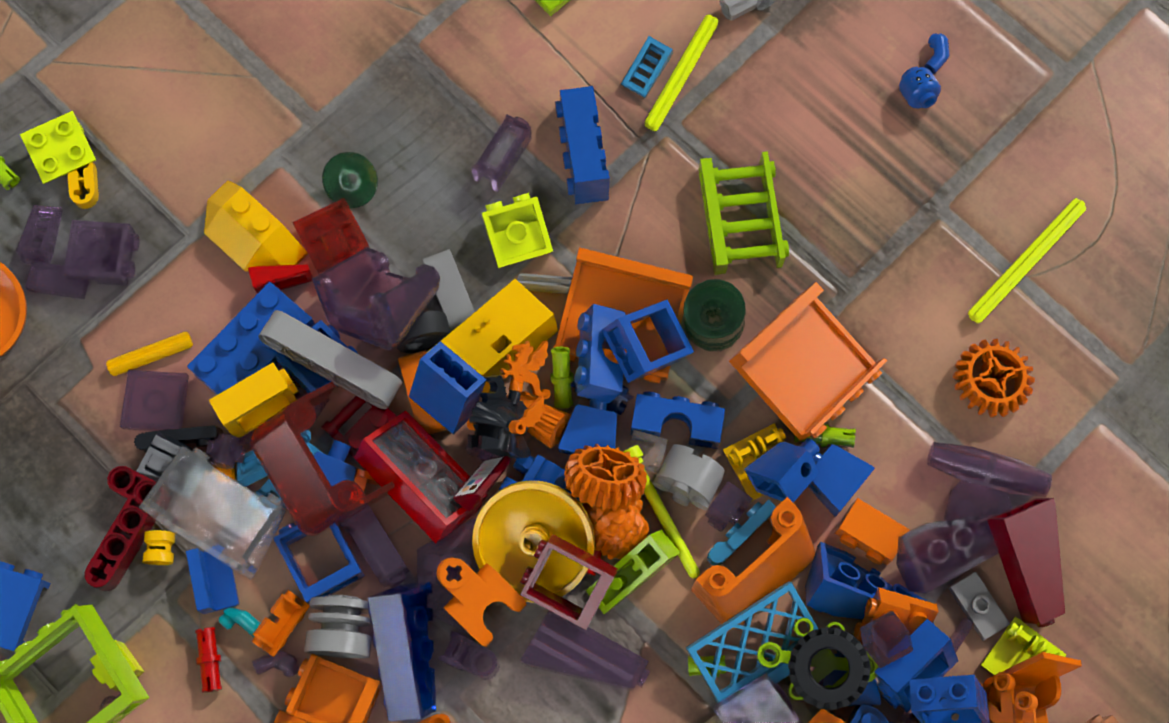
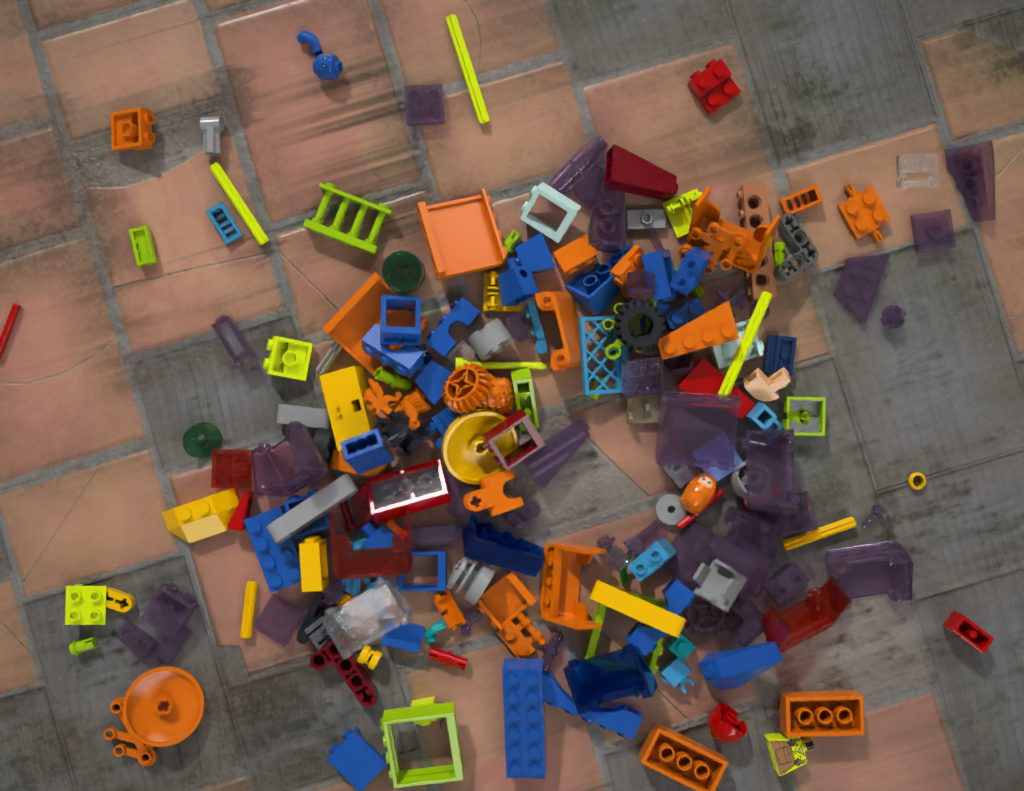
camera: 60 degrees left, 15 degrees up
dark red slope [453,456,511,512] -> none
blue wedge [555,86,610,205] -> none
orange gear [953,339,1035,418] -> none
none -> clear purple plate [404,84,445,126]
none -> light aqua window [520,182,582,243]

